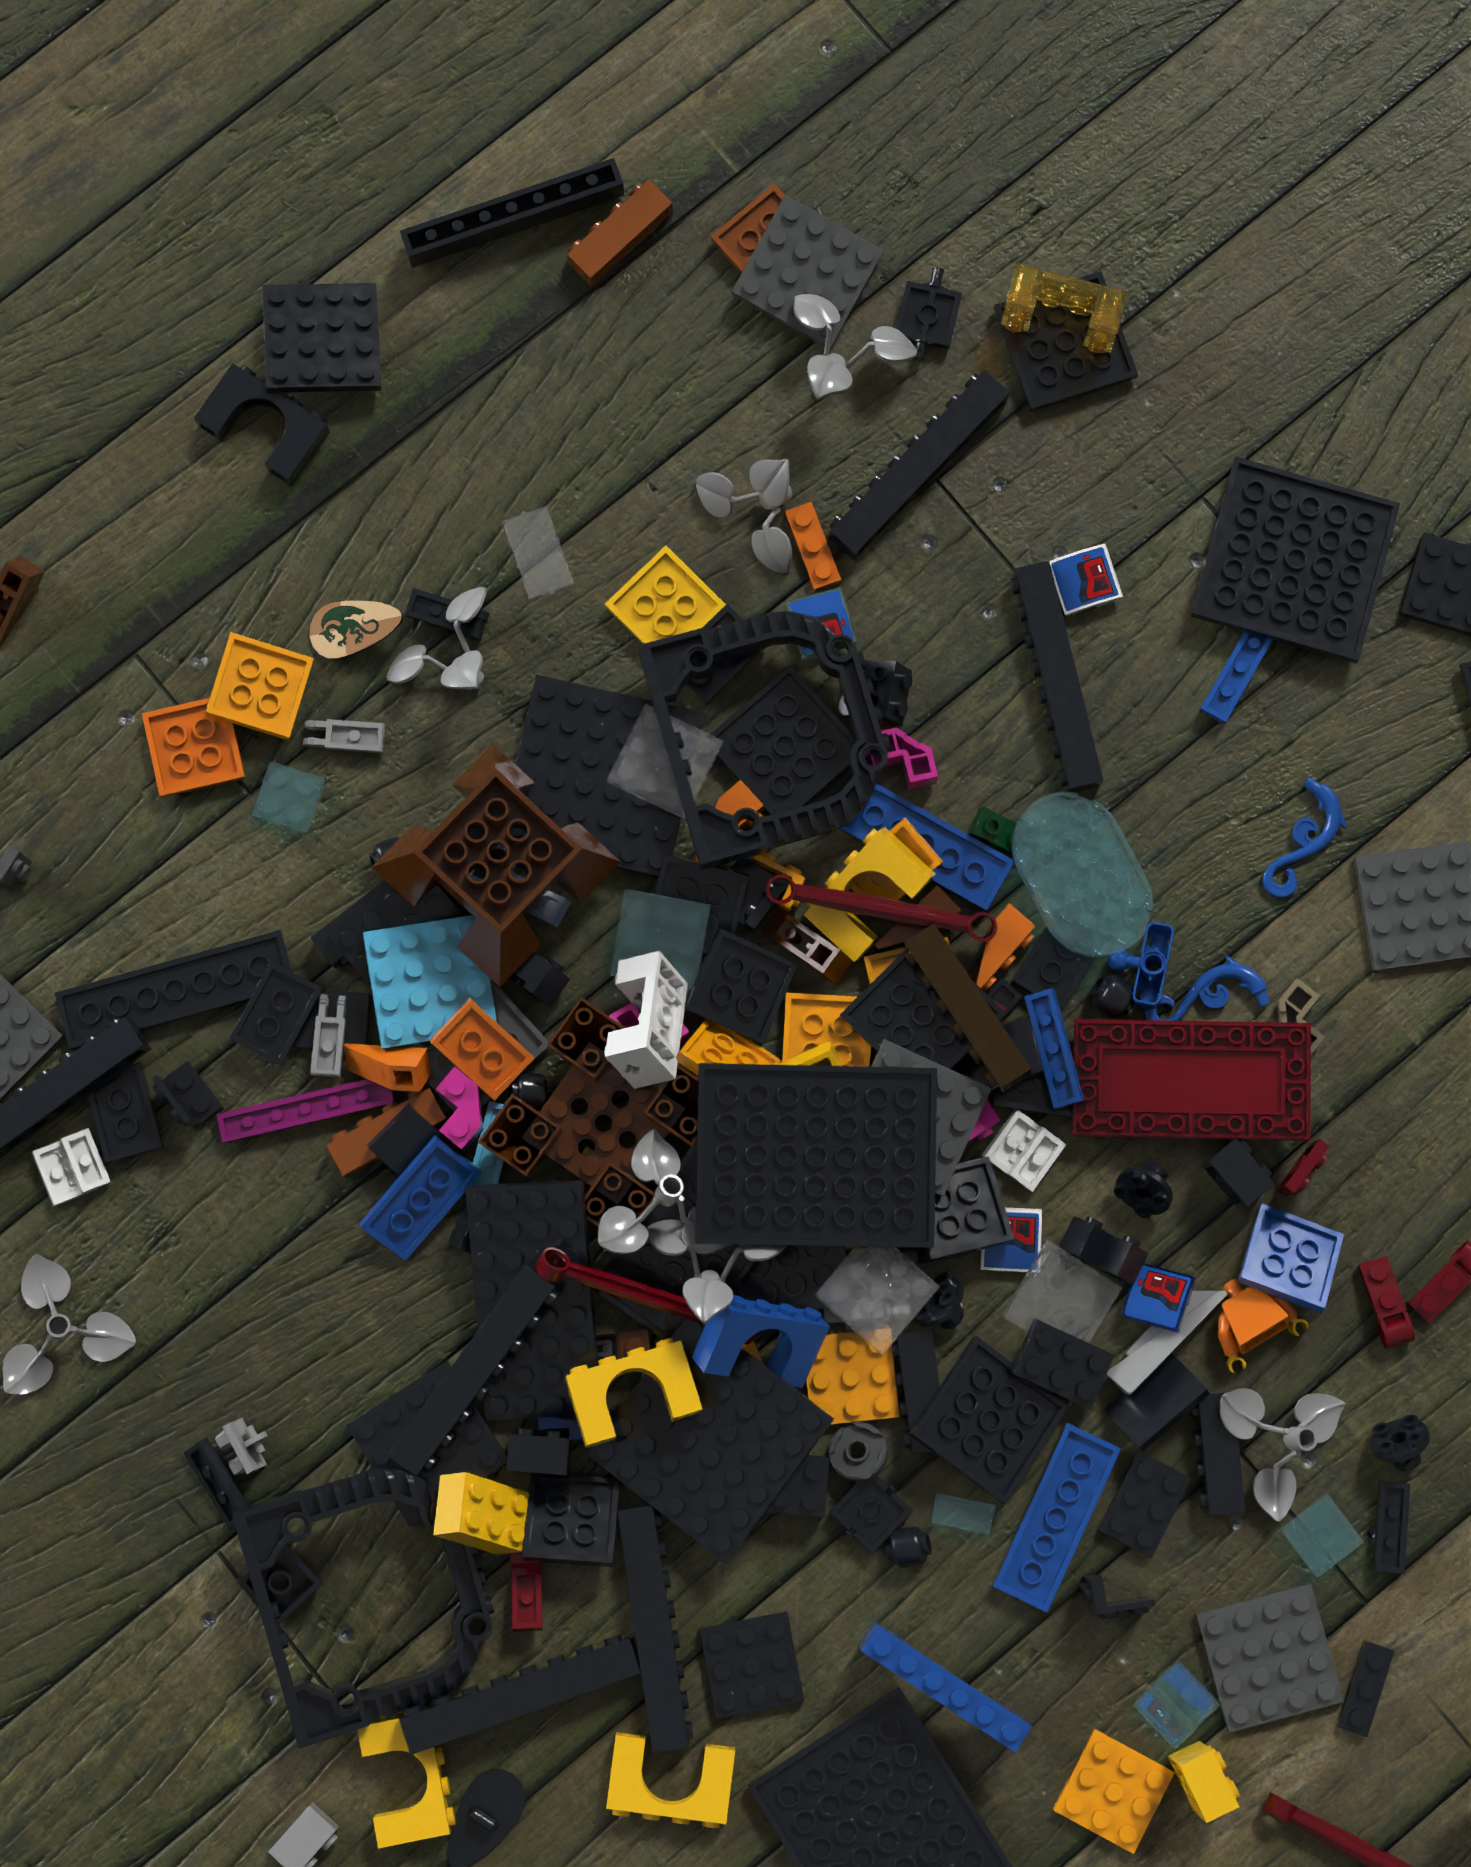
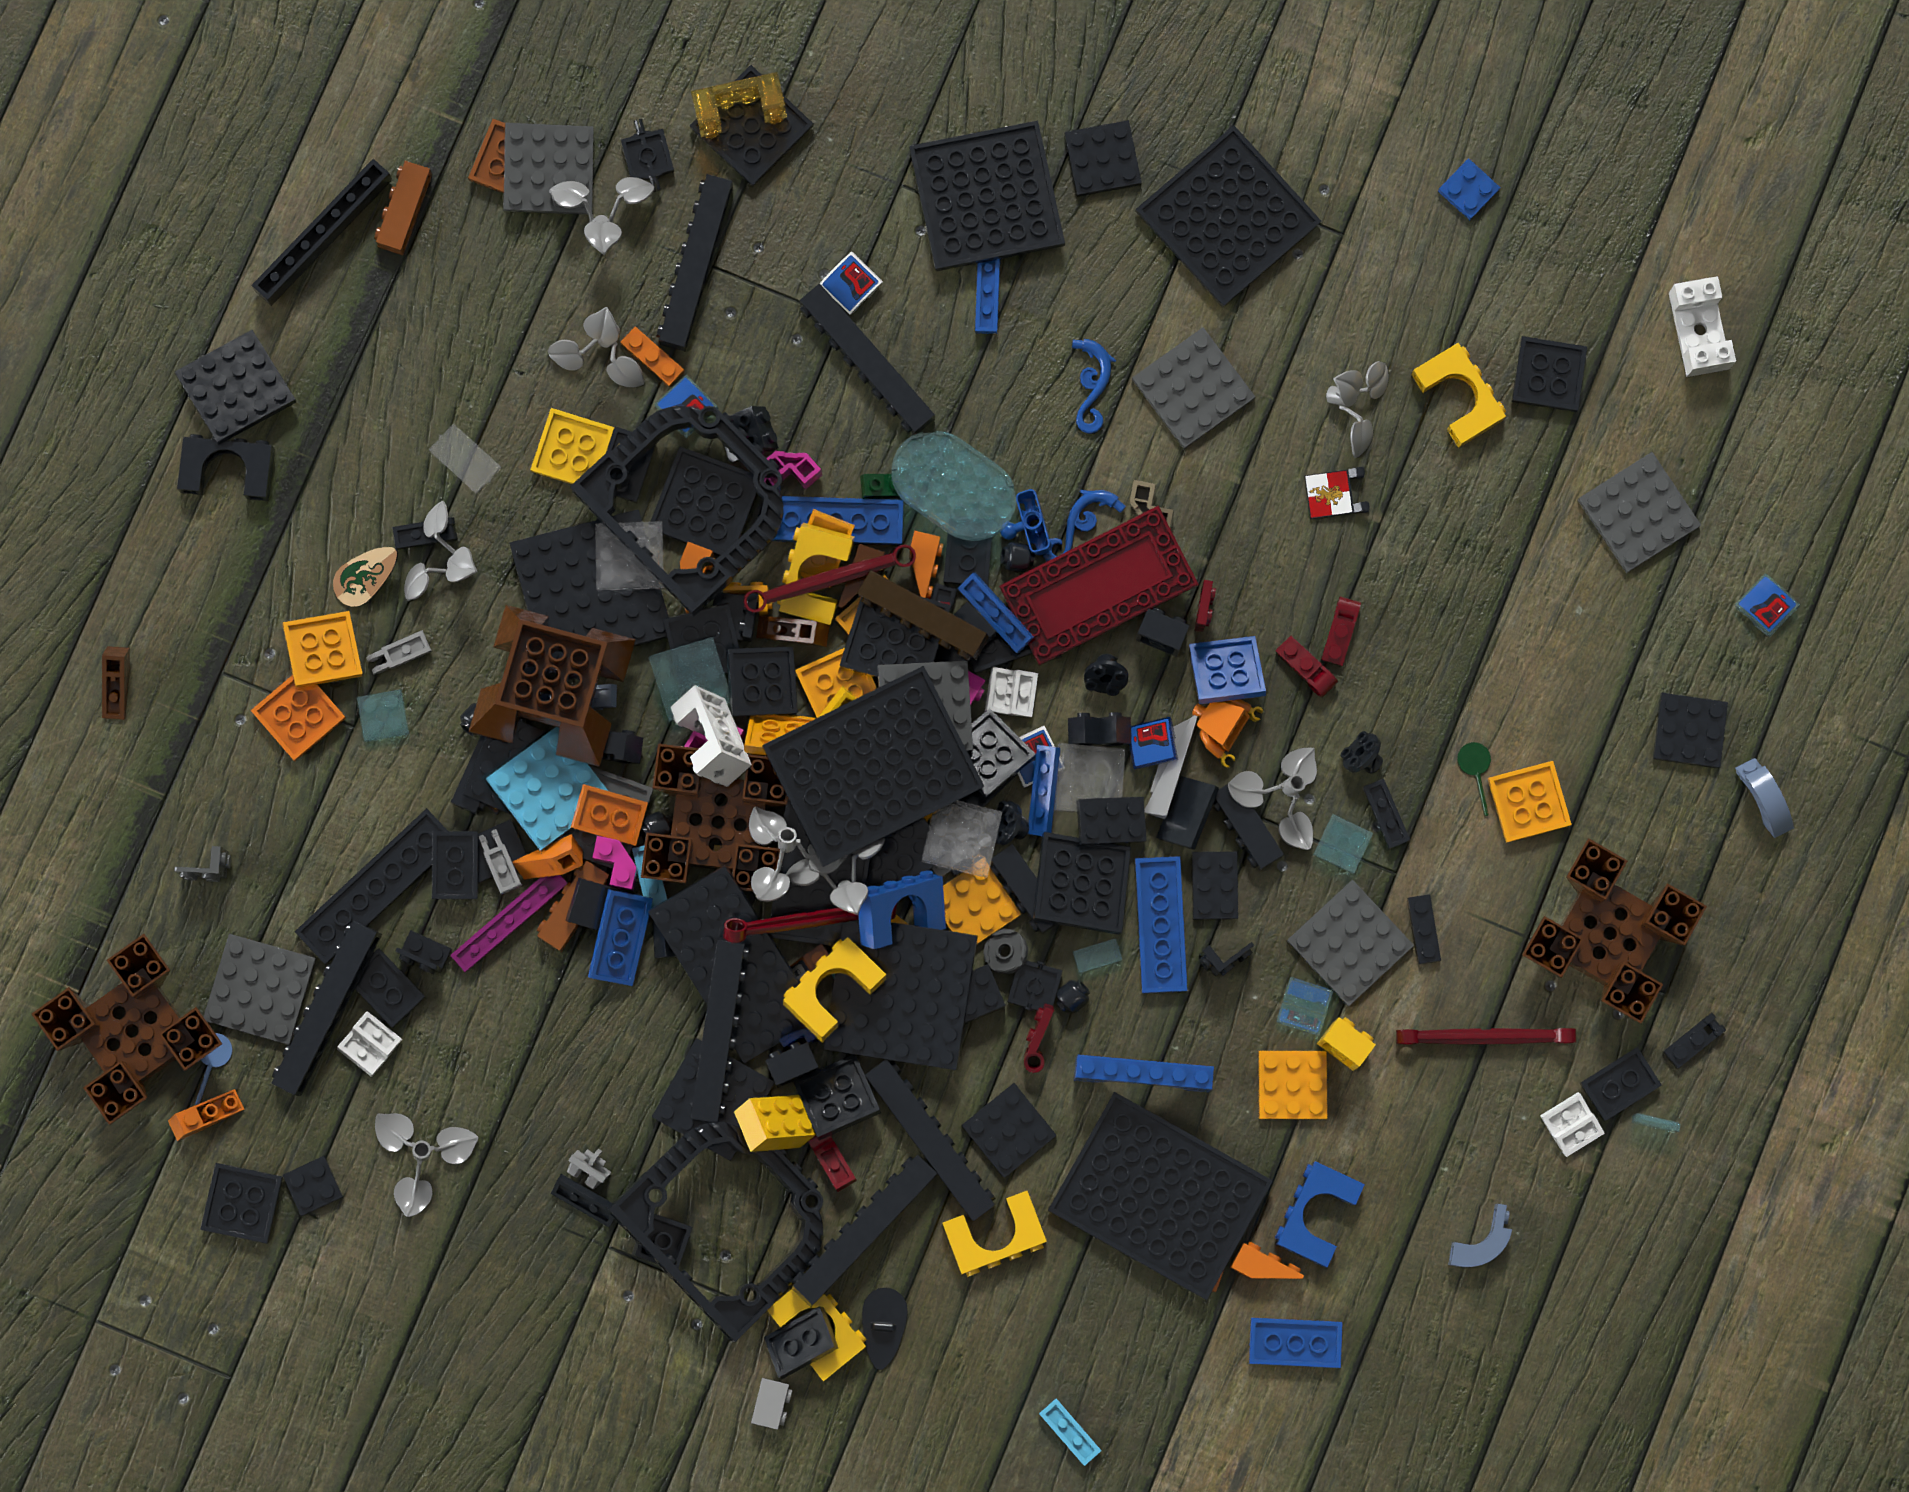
camera: 30 degrees left, 0 degrees up
none -> black plate [764,1306,838,1379]
none -> dark red plate [1023,1003,1054,1073]
none -> blue plate [1028,745,1060,836]

